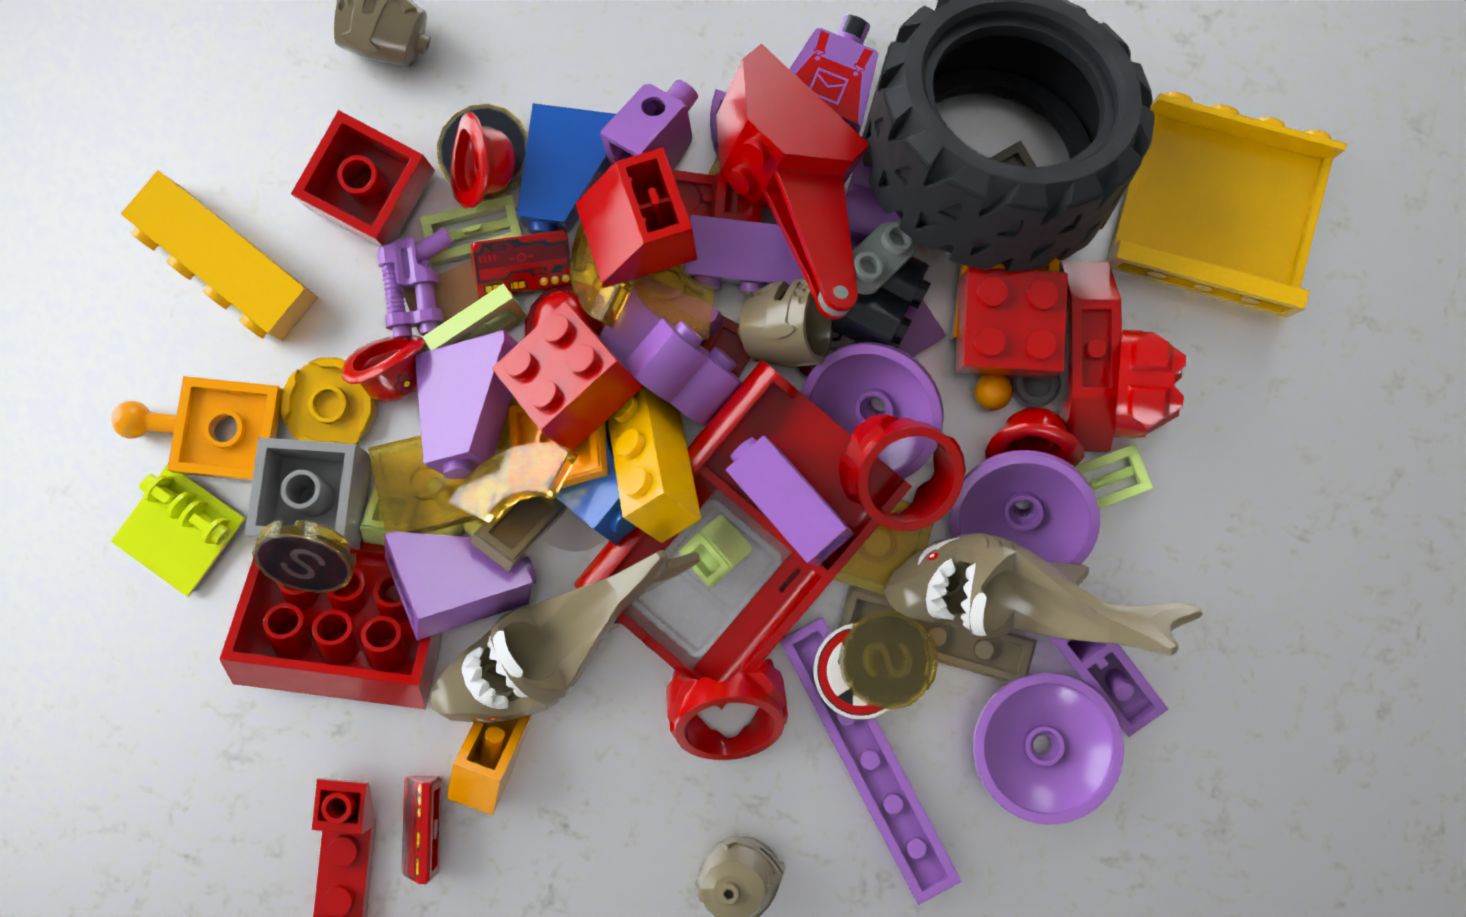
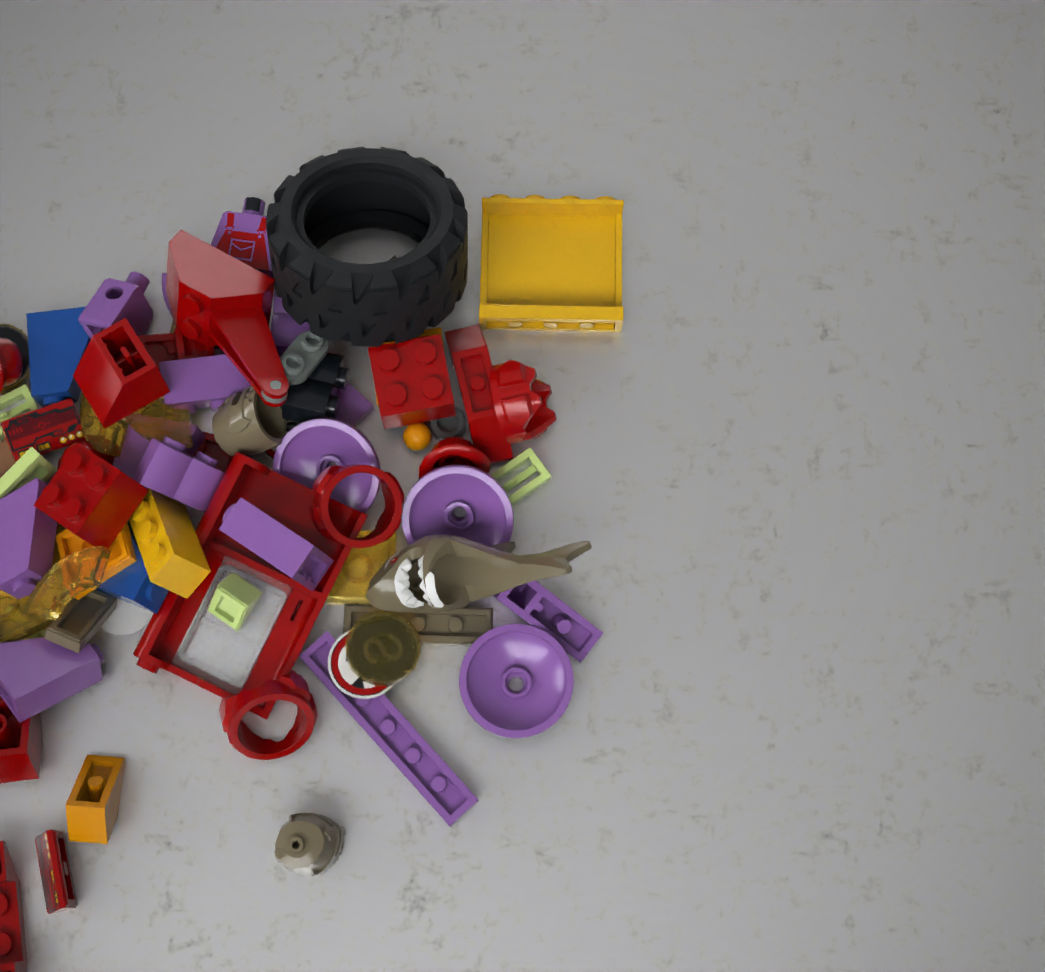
camera: 20 degrees left, 10 degrees down
dark tan piece [430,550,700,723] -> none

